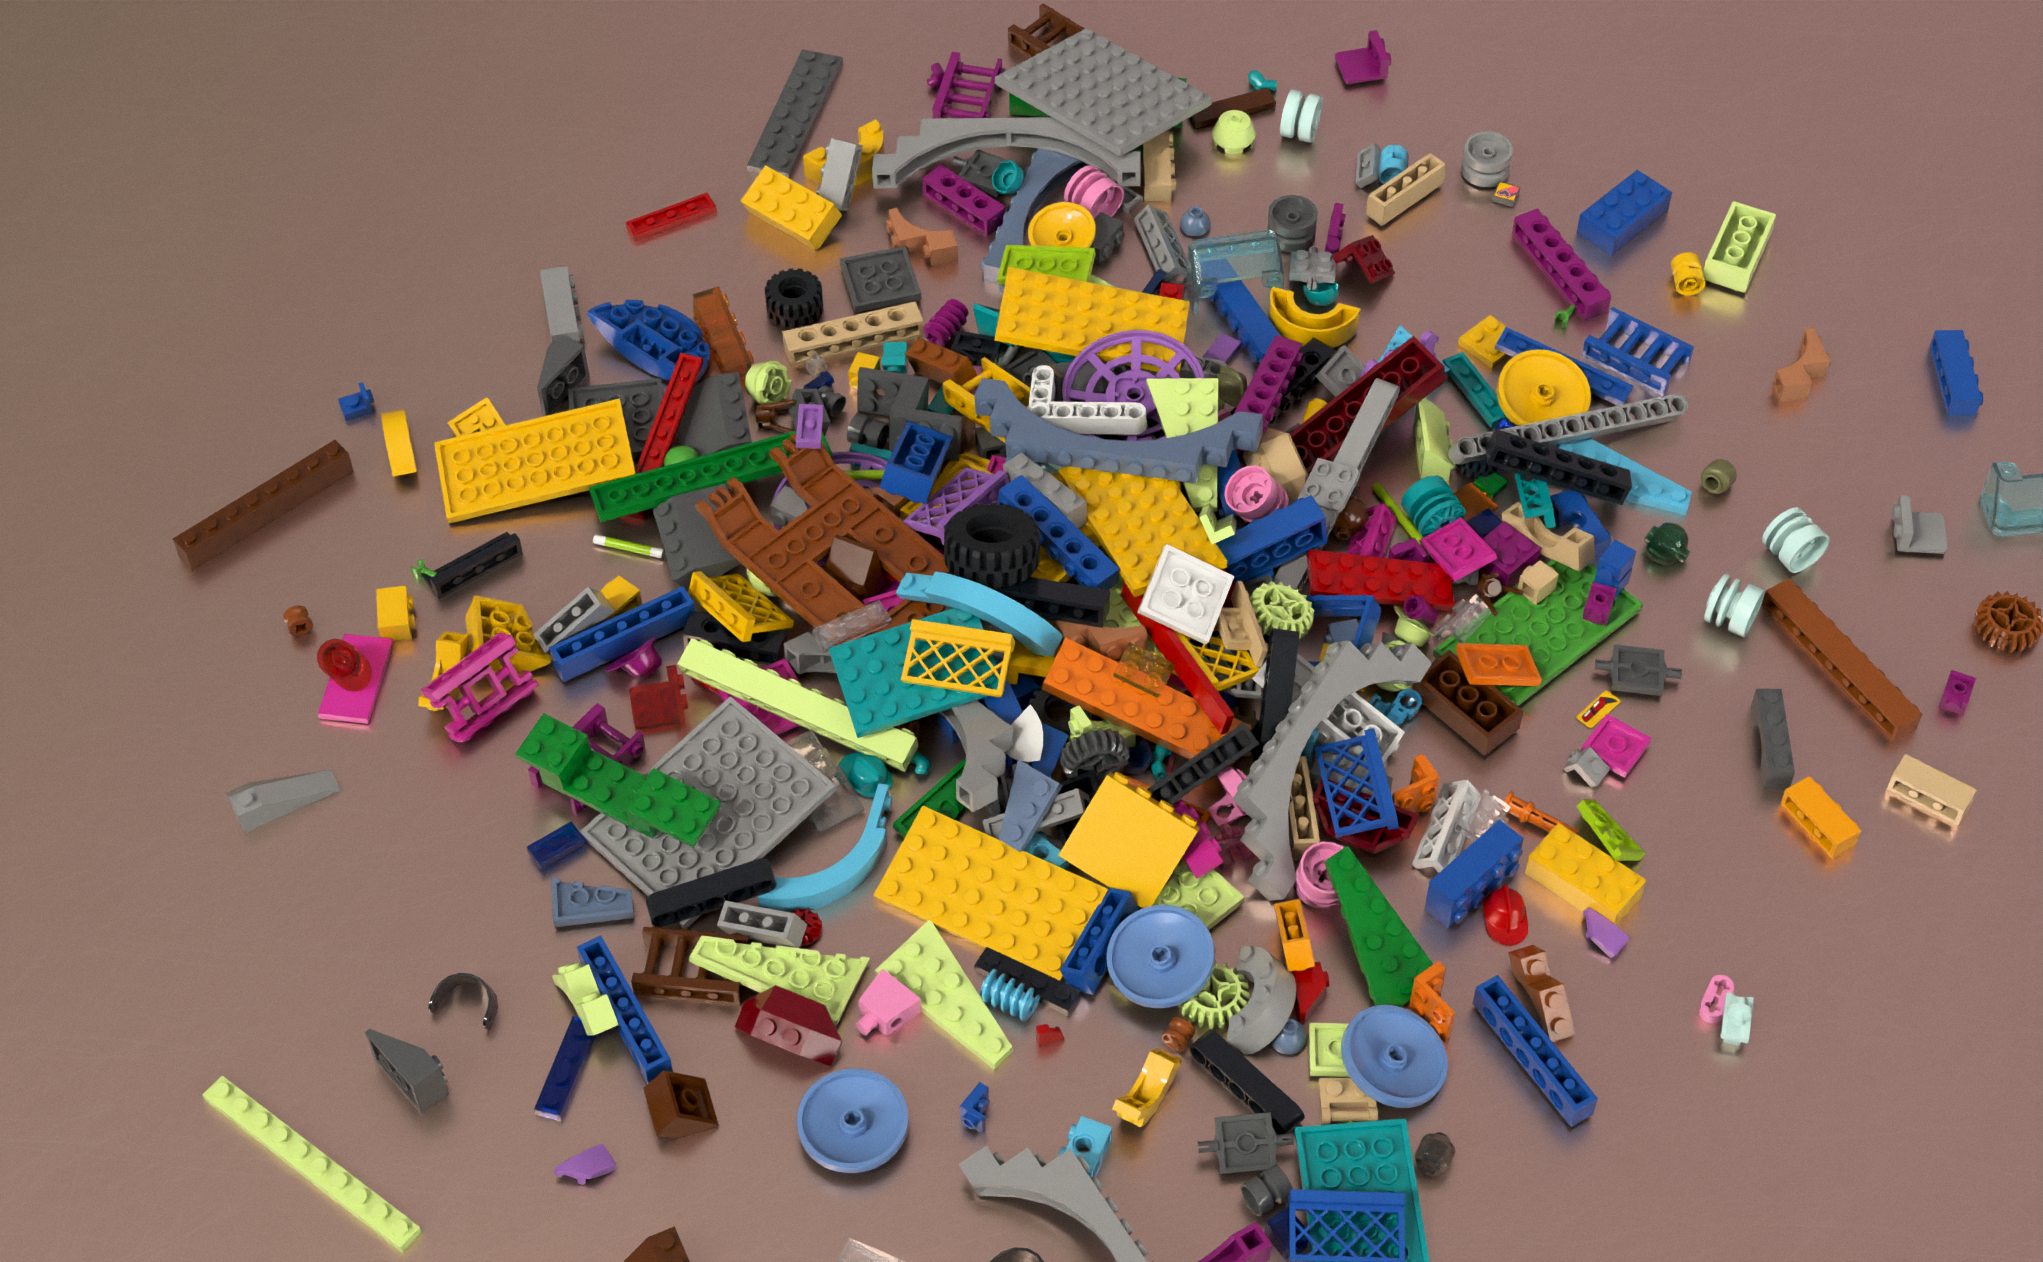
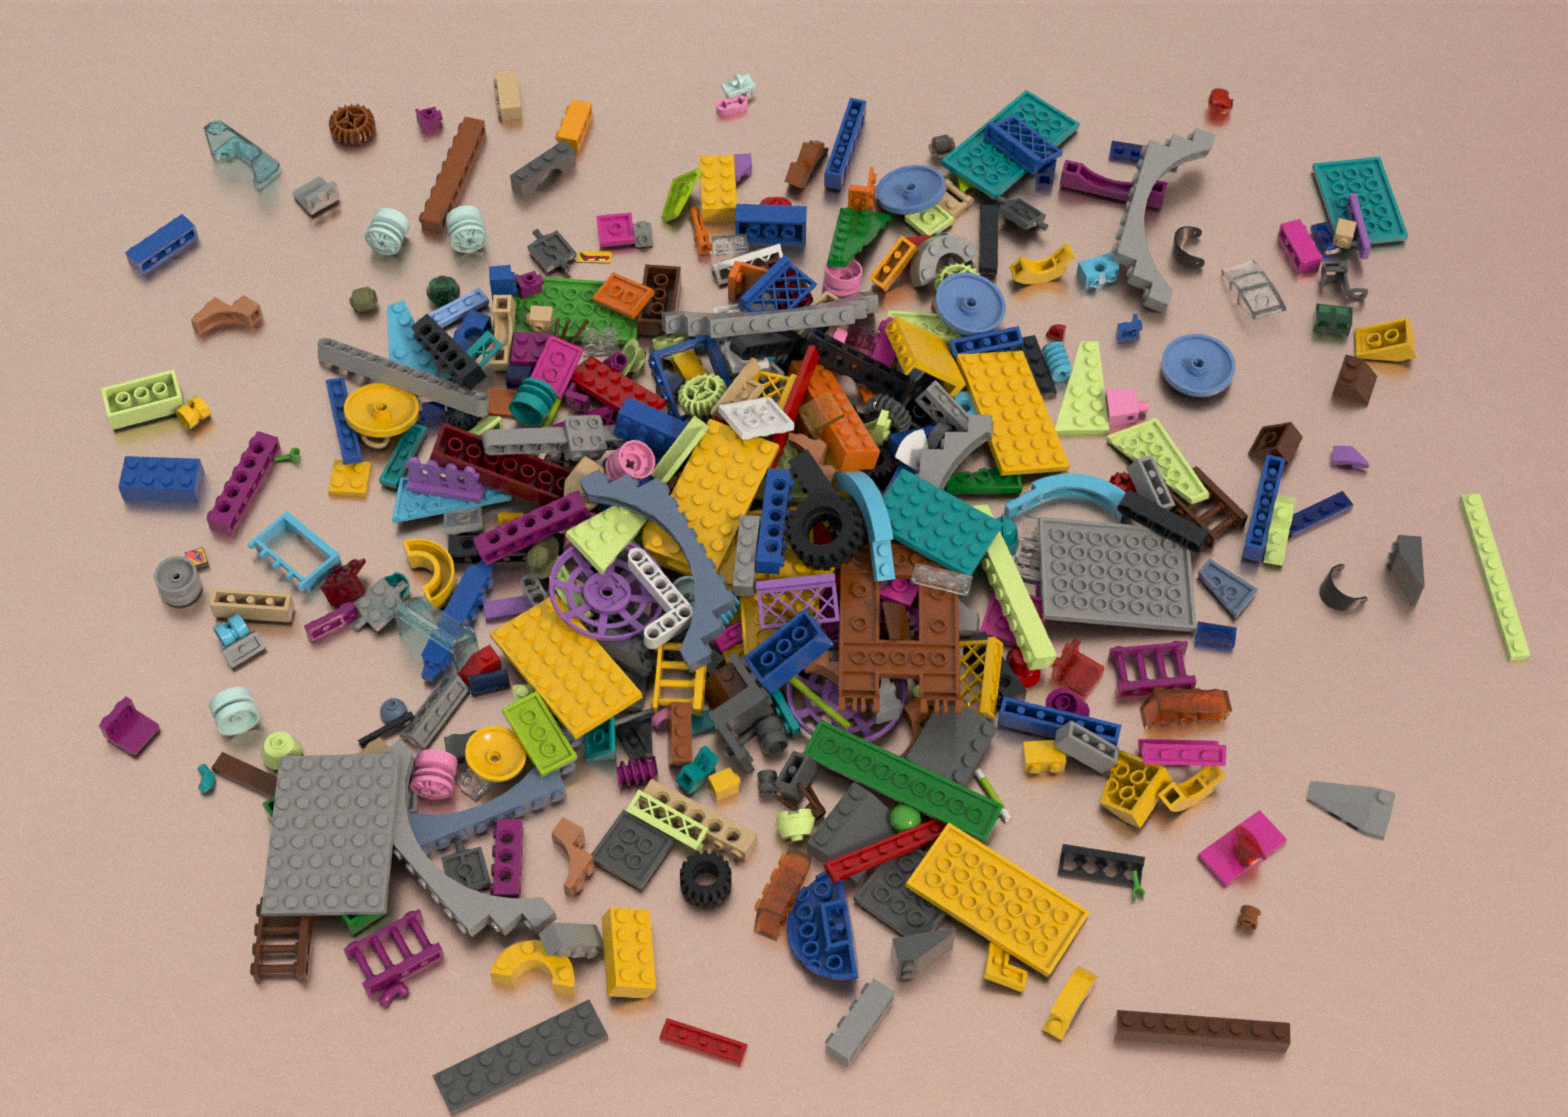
camera: 135 degrees left, 5 degrees up
blue bracket [338,382,374,421] -> none
yellow brick [376,585,416,641] -> none
green bracket [515,713,721,848] -> none
dark red wedge [735,985,843,1067] -> none
medium lavender plate [796,404,824,449] -> none
clear blue pin [803,371,834,390] -> none
clear bush [805,354,828,378] -> none
yellow fence [901,619,1015,698] -> none
teal hair [992,160,1024,195] -> none
sand blue wing [999,760,1063,852] -> none
dark orange wheel [1162,1017,1196,1051] -> none
dark grey wheel [1240,1165,1293,1216] -> none
dark grey wheel [1267,195,1318,252] -> none
blue fence [1582,307,1694,396] -> none
none -> medium azure hinge [247,511,342,593]
none -> black bar [358,711,415,747]
none -> light blue plate [417,287,489,328]
none -> yellowish green fence [627,789,709,852]
none -> clear orange wedge [1140,687,1232,729]

